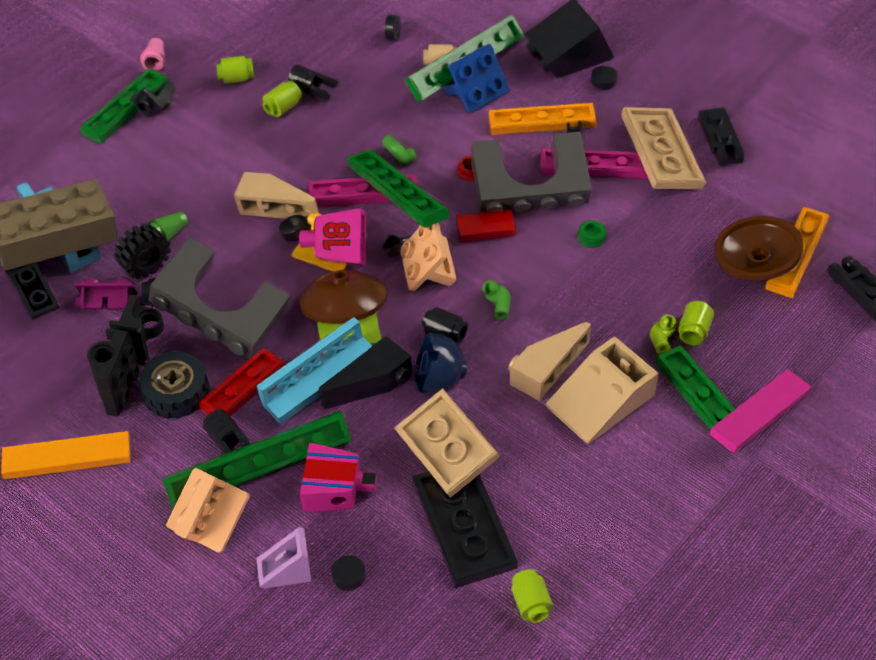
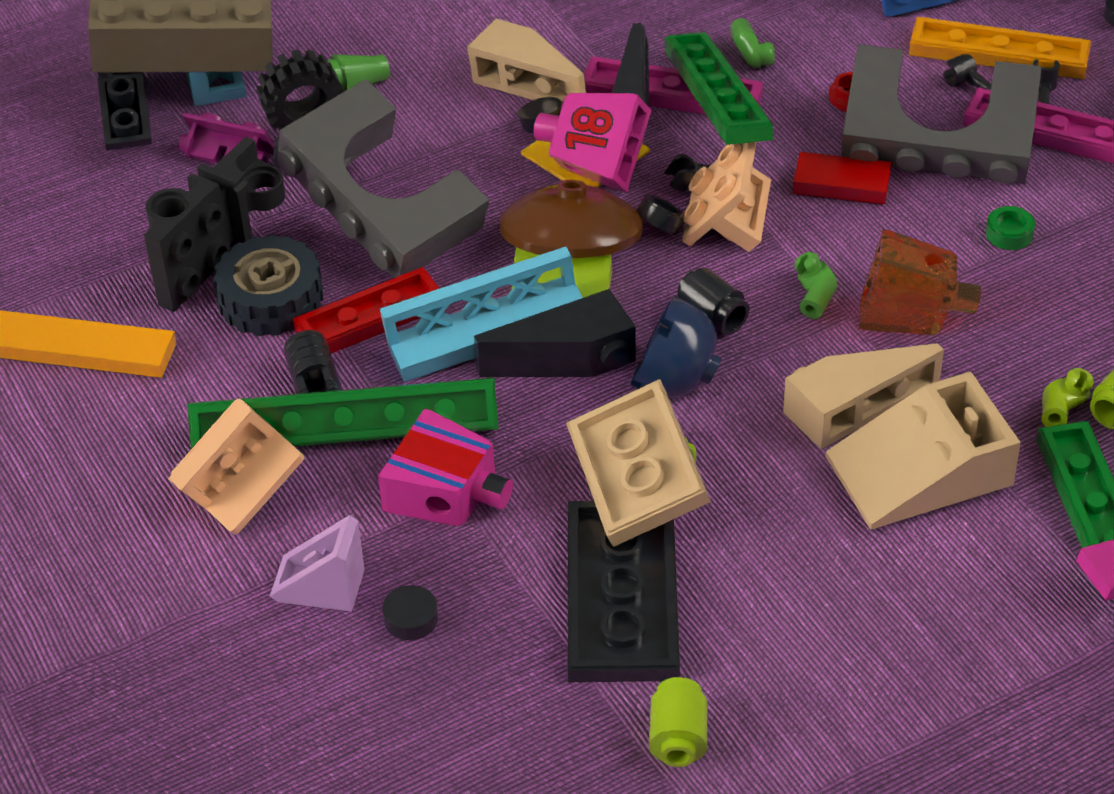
camera: 20 degrees right, 5 degrees down
none -> black slope [612,23,650,121]
none -> black tile [636,194,684,234]
none -> clear orange torso [859,229,981,335]
none -> black hand [943,54,991,90]

